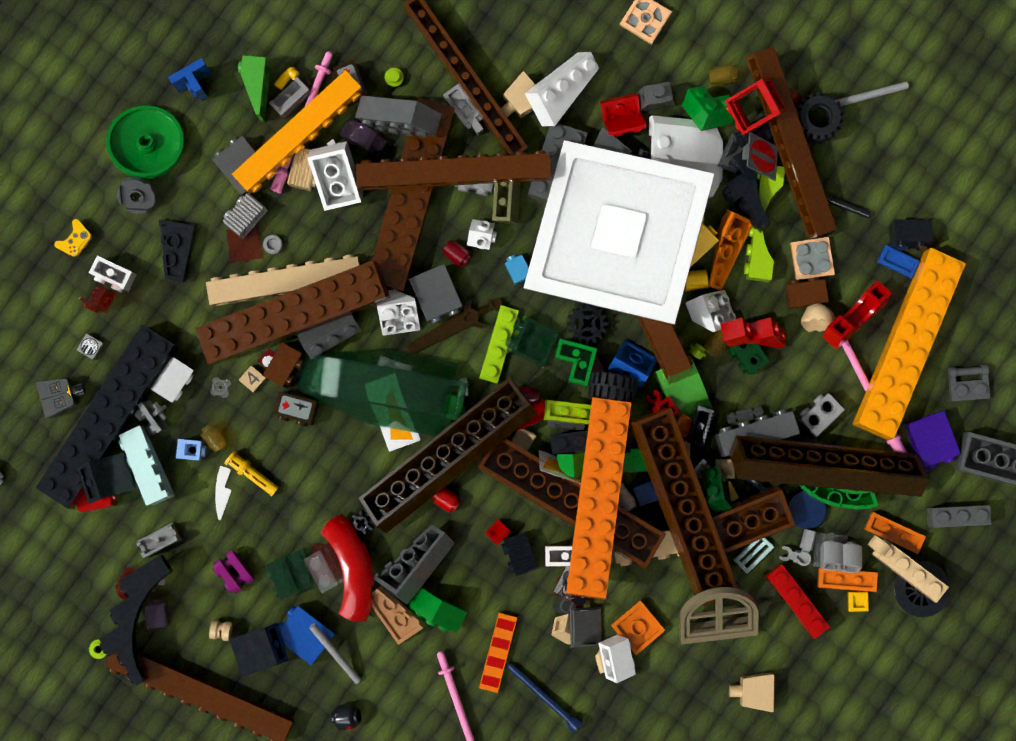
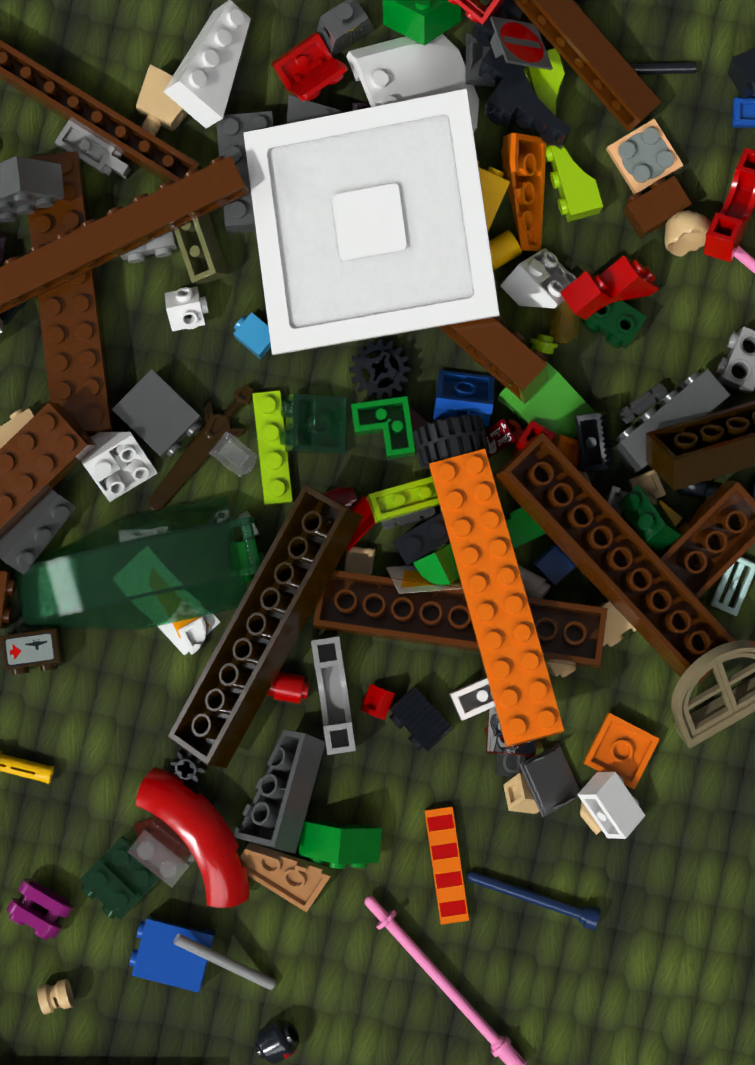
camera: 25 degrees left, 0 degrees up
black panel [229,623,288,676] -> none
dark red brick [442,240,472,267] -> none
none -> white tile [178,617,207,655]
none -> clear brick [209,432,258,478]
none -> light grey arch [311,636,356,755]
none -> dark red sticker [485,418,516,458]

